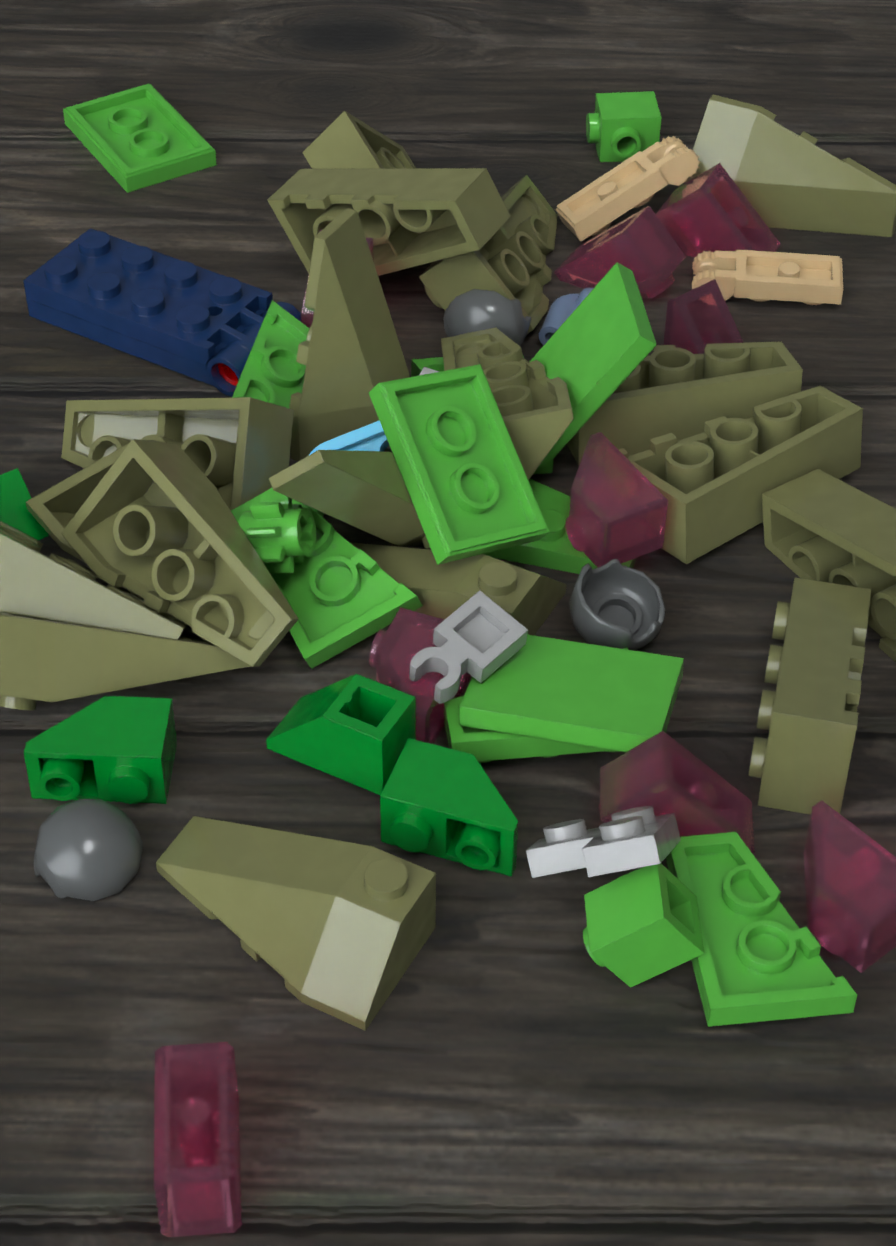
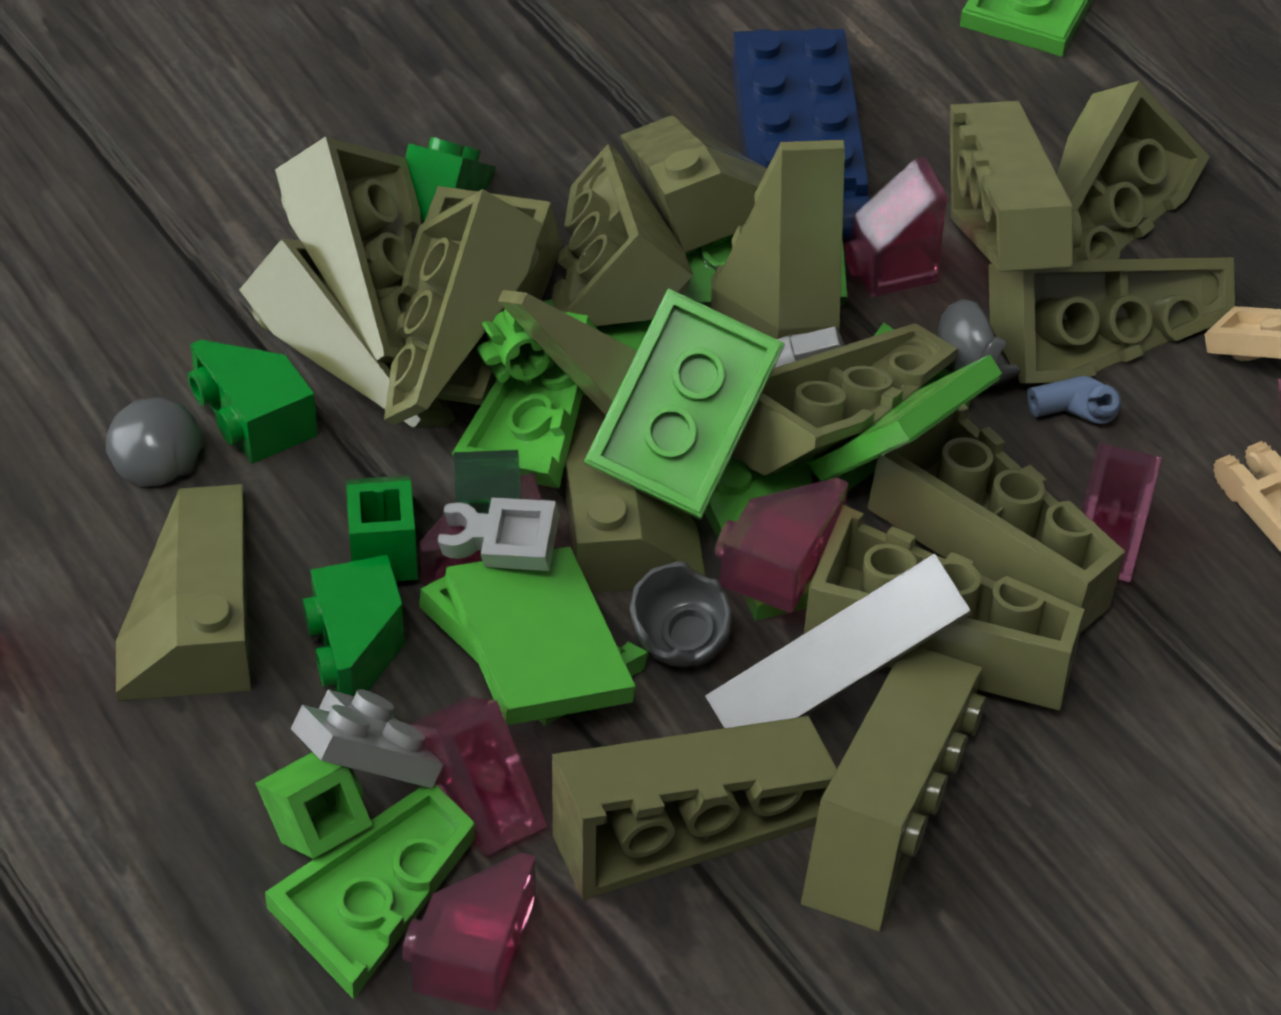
camera: 55 degrees right, 5 degrees up
clear pink slope [554,206,686,298] -> none
none -> clear green tile [454,450,521,514]
none -> olive wedge [620,115,767,253]
none -> tile [705,553,972,728]

